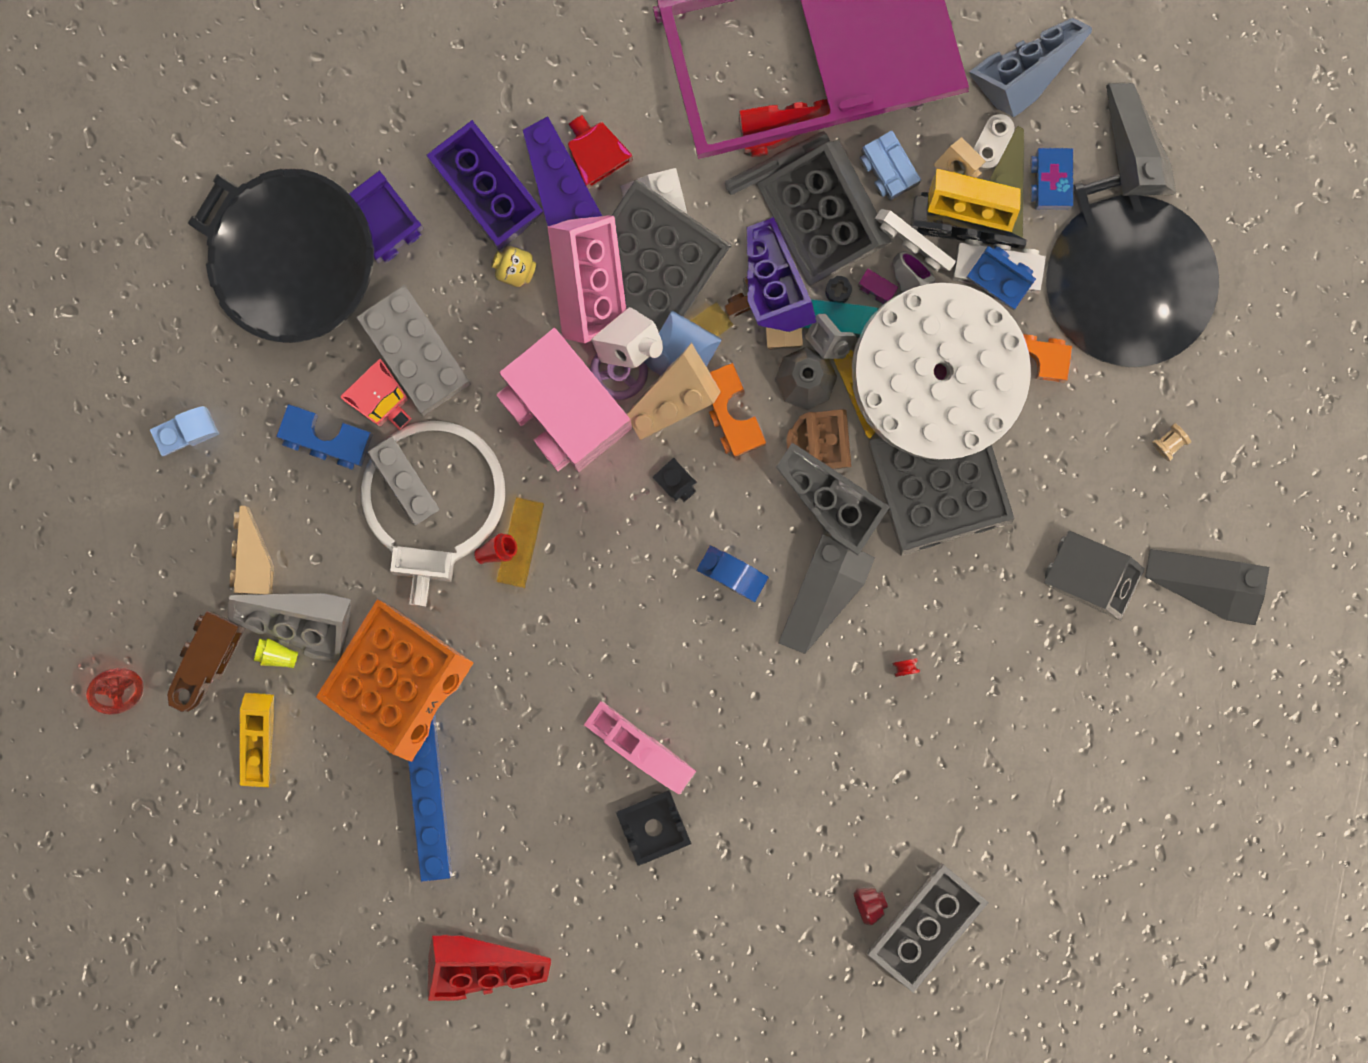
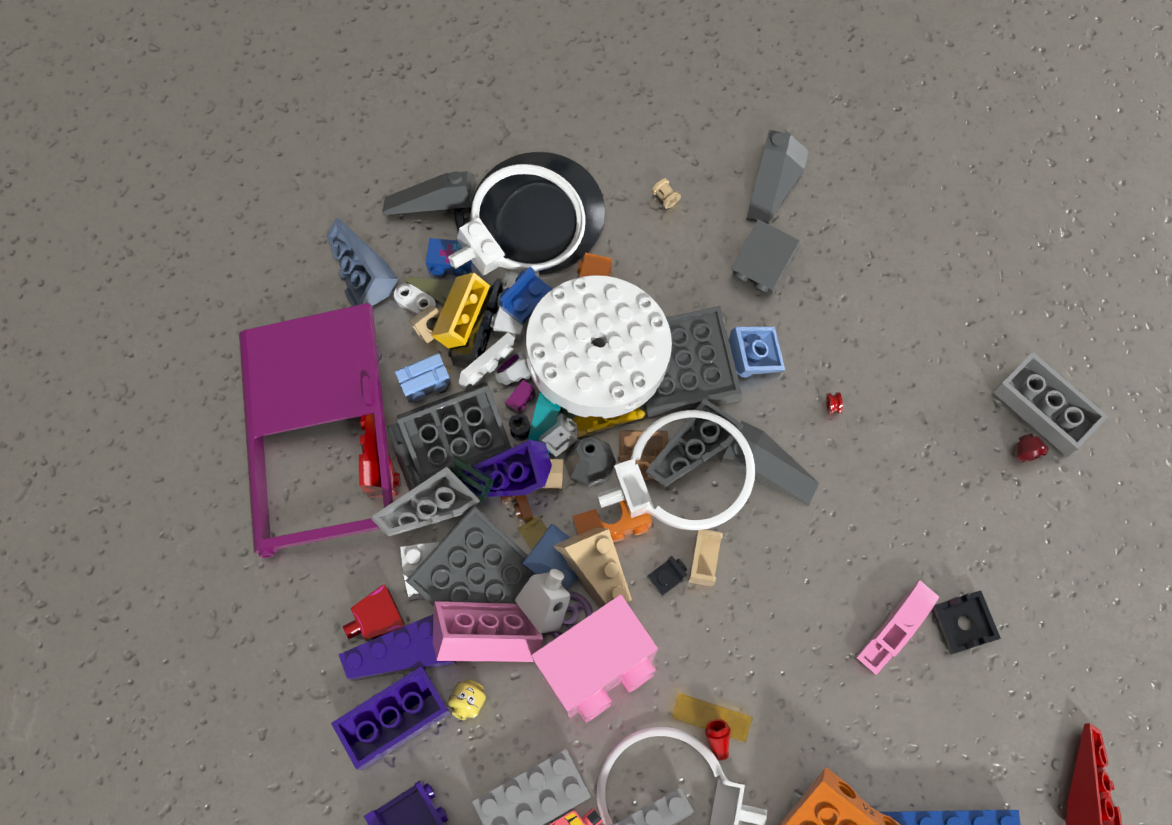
camera: 85 degrees left, 15 degrees down
blue brick [696,545,769,602] -> none
none -> light grey wedge [371,467,480,537]
none -> white brick [448,164,585,276]
none -> tile [450,458,494,502]
none -> white brick [597,410,755,530]
none -> tan panel [688,529,723,587]
none -> medium blue slope [729,327,785,378]

